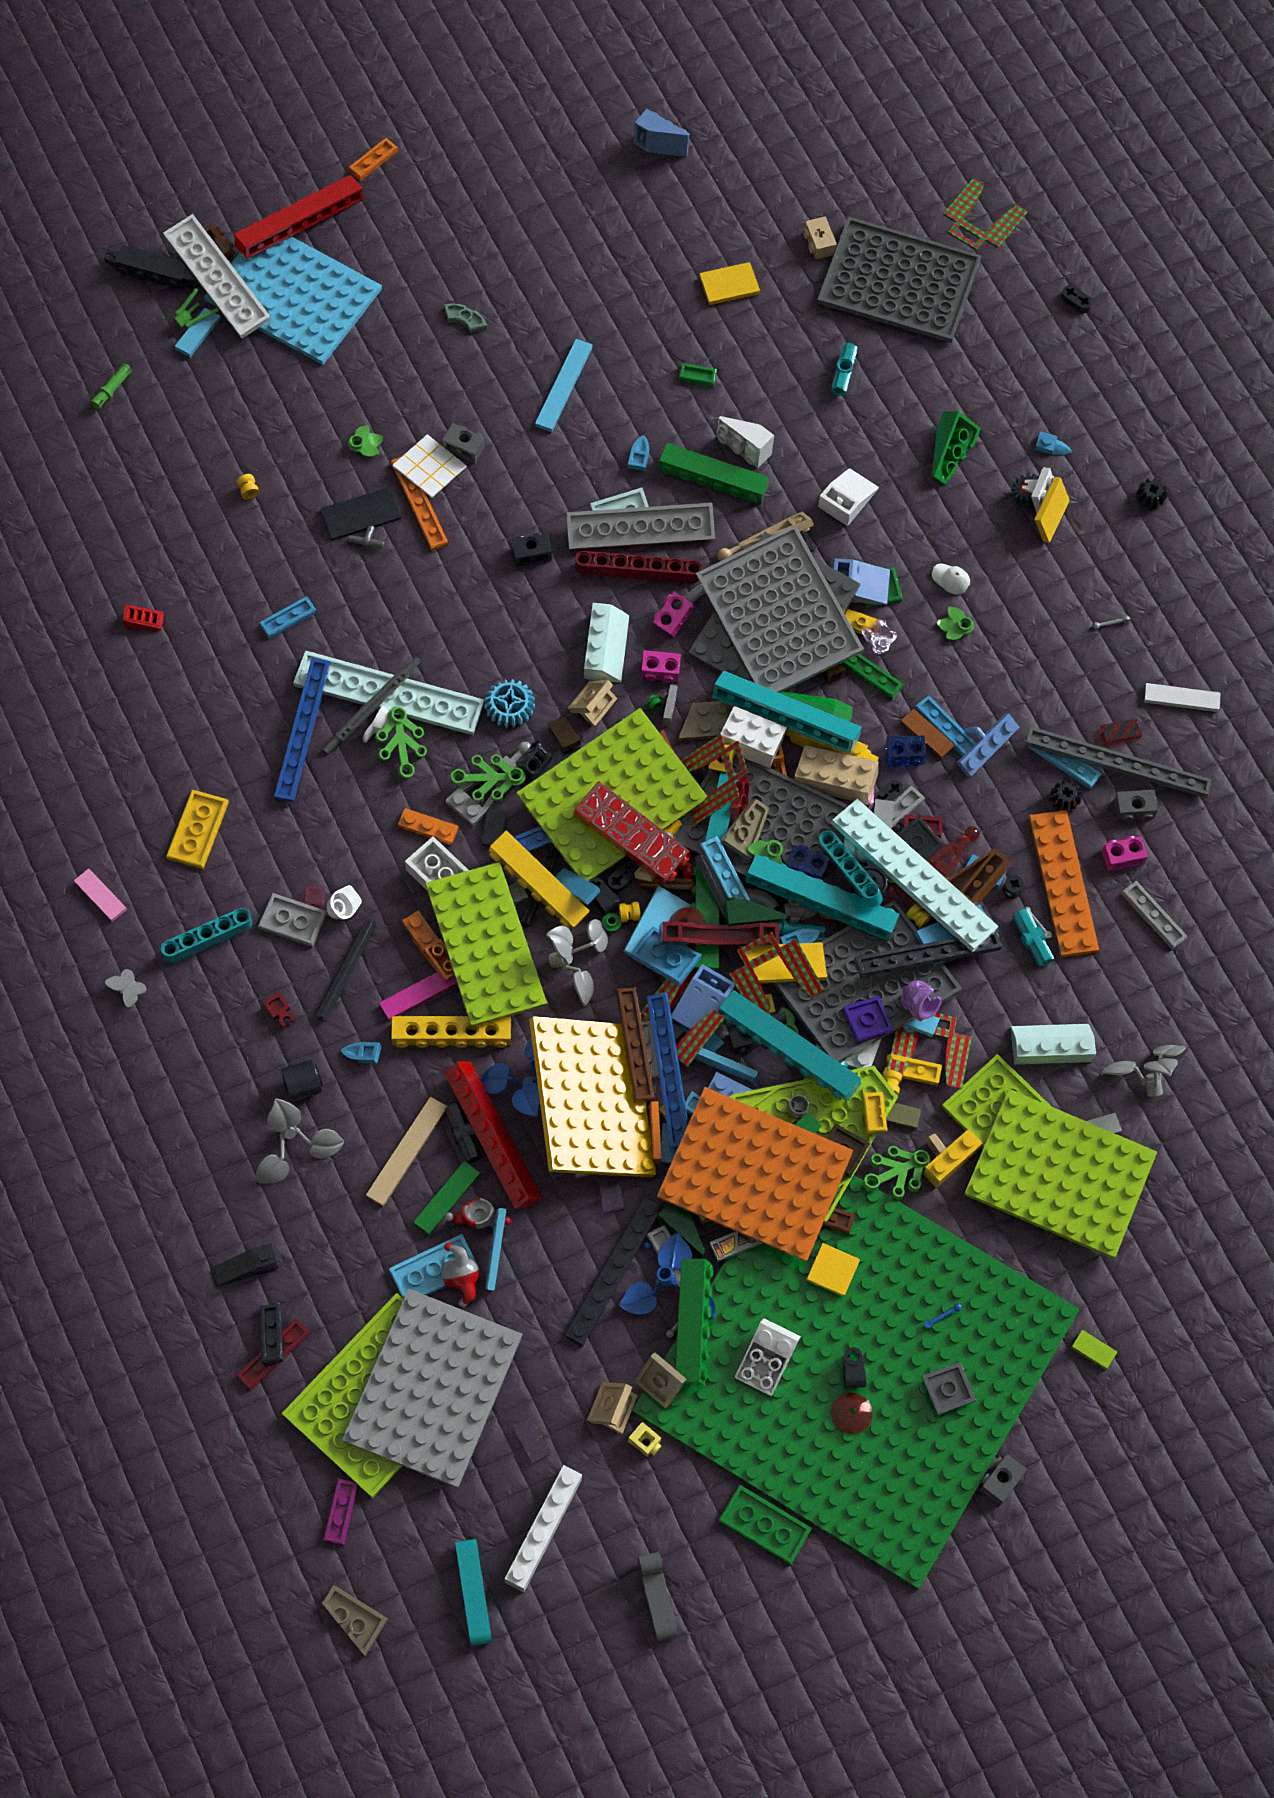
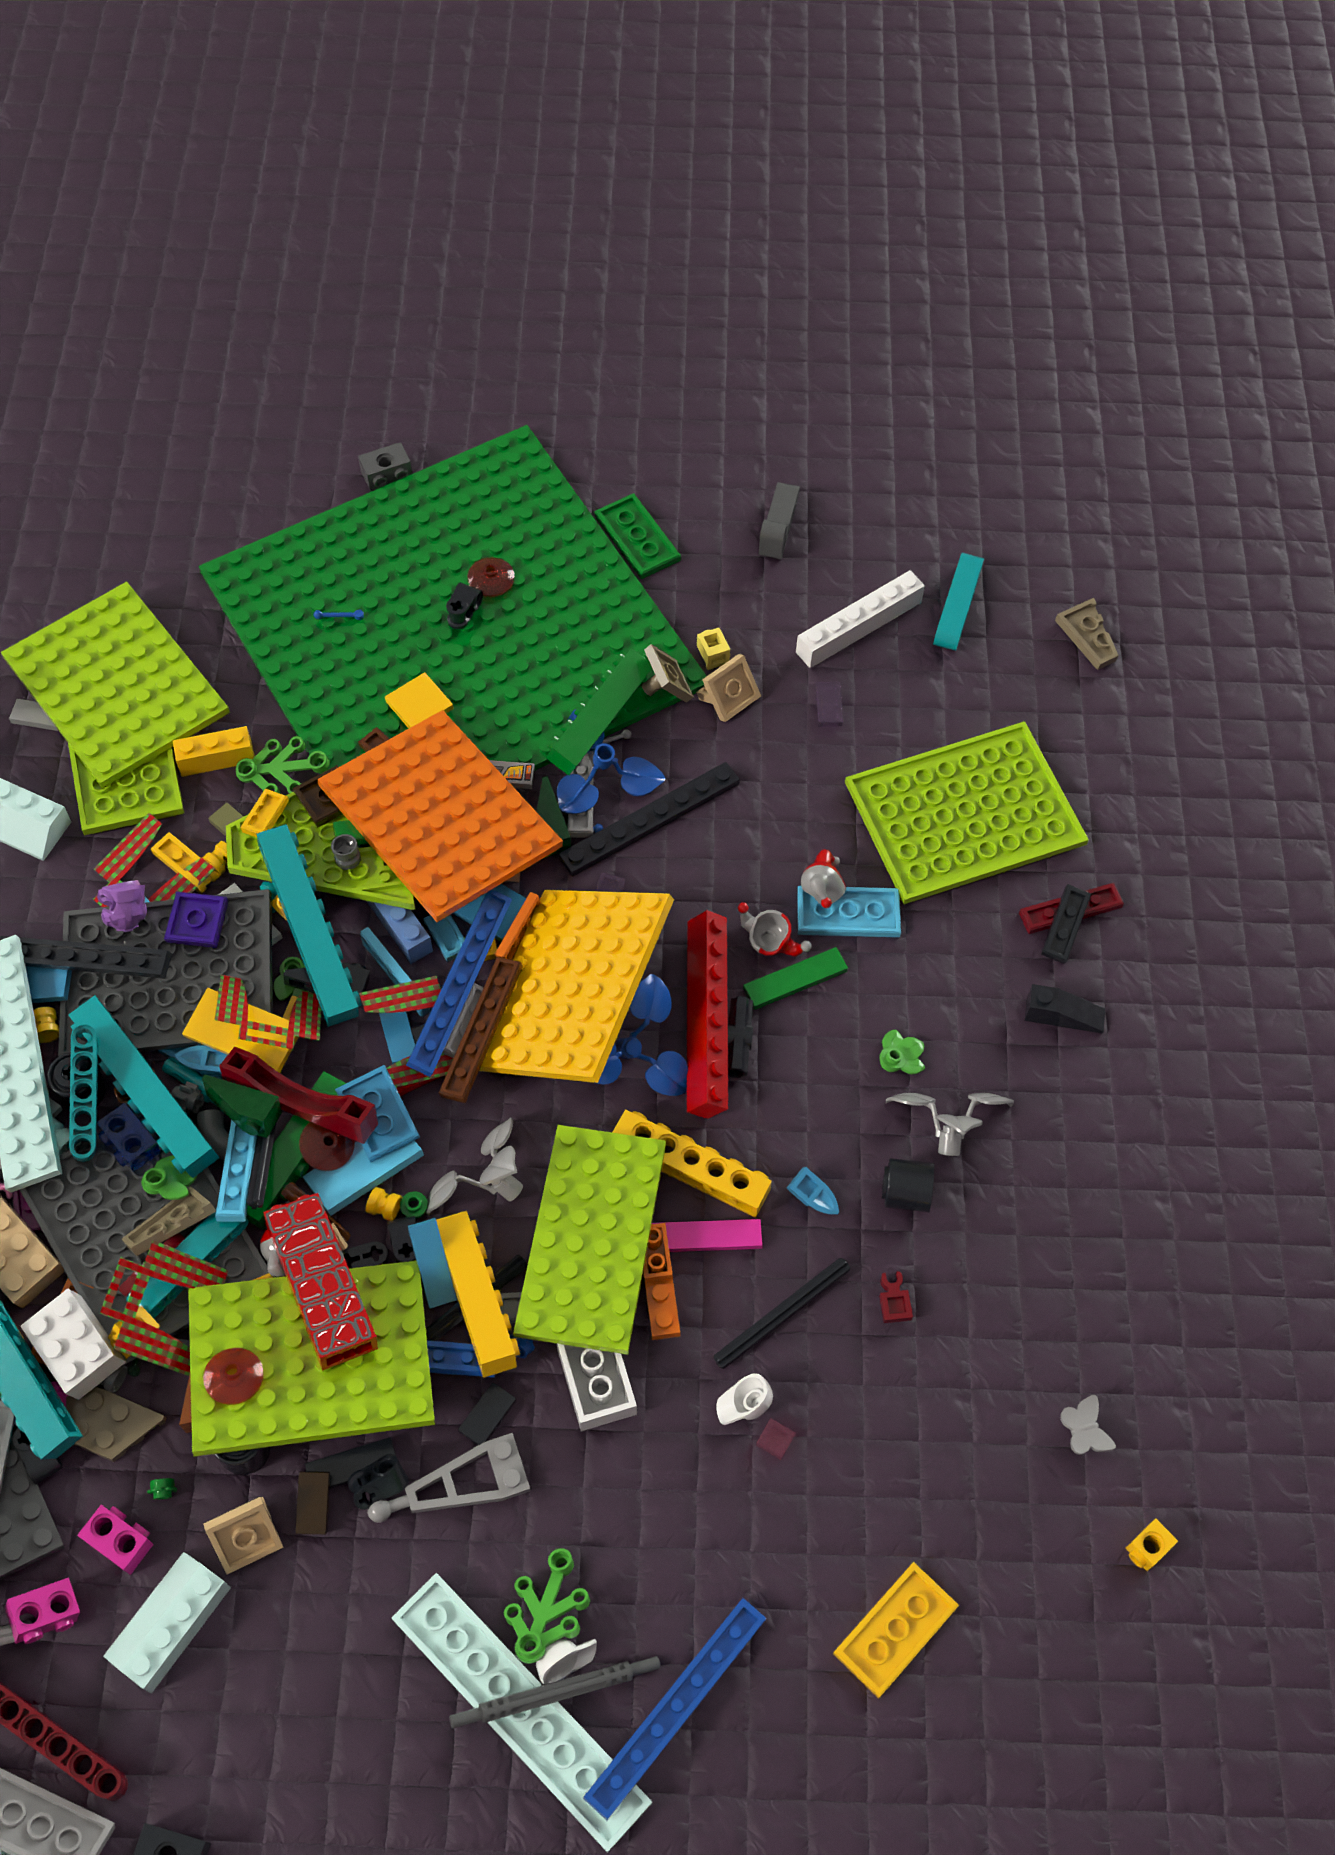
camera: 150 degrees left, 5 degrees down
bright pink tile [74,869,127,922] -> none
teal beam [161,908,252,963] -> none
light grey tile [258,893,327,947] -> none
magenta tile [323,1478,358,1546] -> none
light grey plate [342,1289,522,1488] -> none
tan tile [366,1097,447,1207] -> none
orange plate [398,808,459,845] -> none
bright green plant [451,754,525,803] -> none
medium azure gear [484,679,535,728] -> none
medium azure tile [485,1208,506,1291] -> none
light grey tile [663,684,678,727] -> none
medium blue slope [671,964,735,1030] -> none
white slope [735,1318,801,1396] -> none
dark grey plate [921,1362,976,1416] -> none
tan tile [927,1133,946,1157] -> none
lime tile [1071,1330,1117,1370] -> none
none -> clear red dish [203,1348,264,1405]
none -> bright green plate [879,1030,925,1075]
none -> yellow brick [1126,1518,1178,1571]

